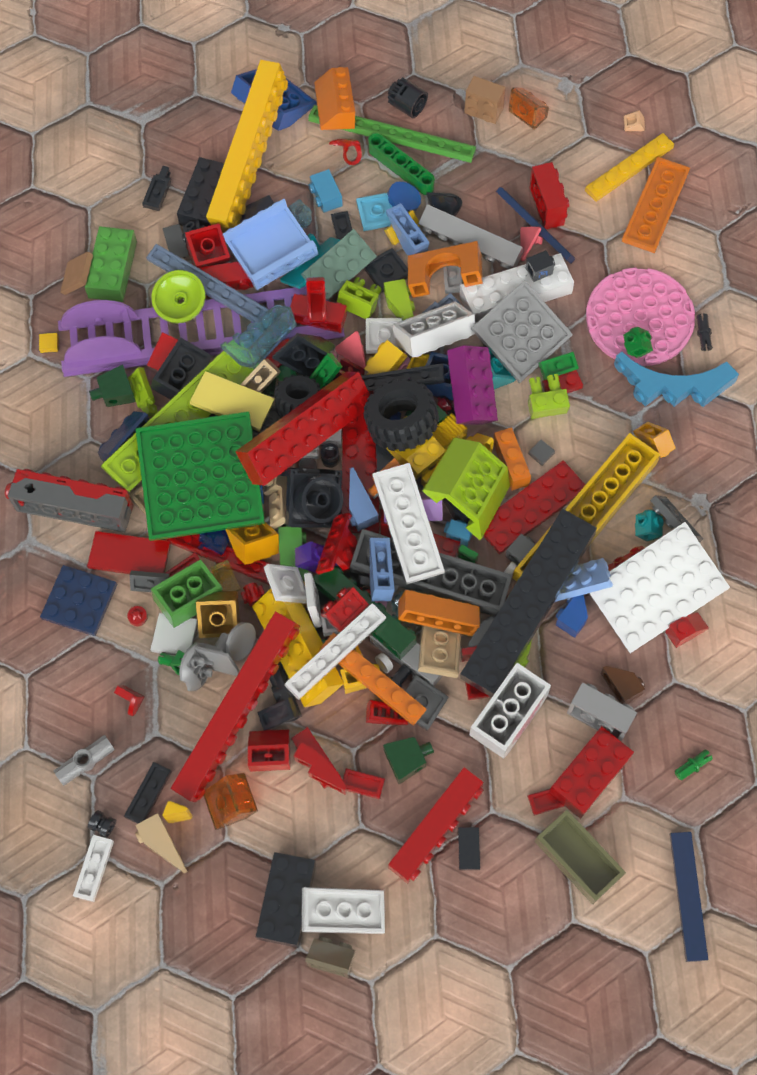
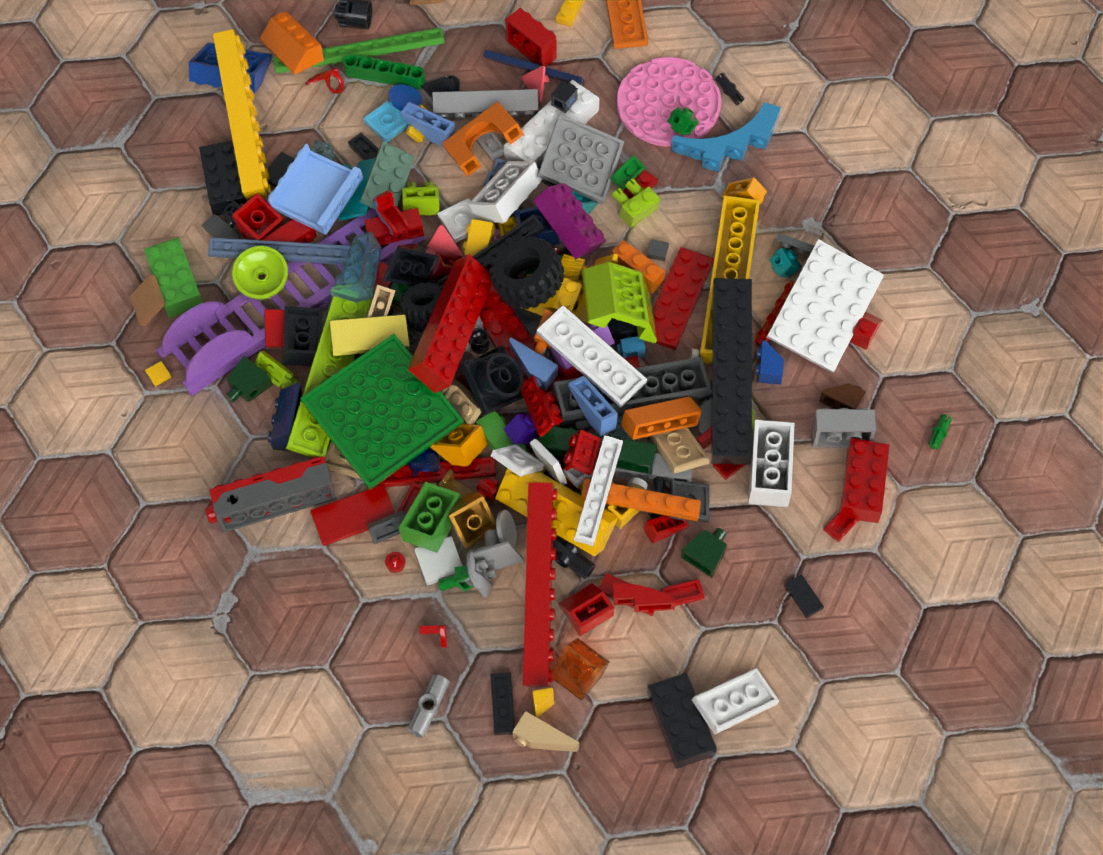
camera: 30 degrees left, 5 degrees down
dark blue plate [40,565,118,636] -> none
white plate [73,835,114,902] -> none
black wheel [87,810,116,838] -> none
black hinge [142,166,171,211] -> none
black tile [257,698,299,730] -> none
dark tan slope [305,937,356,978] -> none
dark azure brick [308,169,343,213] -> none
green plate [310,353,343,389] -> none
black tile [363,248,408,293] -> none
lime slope [384,279,415,321] -> none
red brick [388,767,484,884] -> none
green tile [458,545,479,564] -> none
dark grey brick [505,534,535,565] -> none
olive piece [535,810,626,905] -> none
light blue wing [555,558,613,602] -> none
dark blue tile [669,832,708,962] -> none

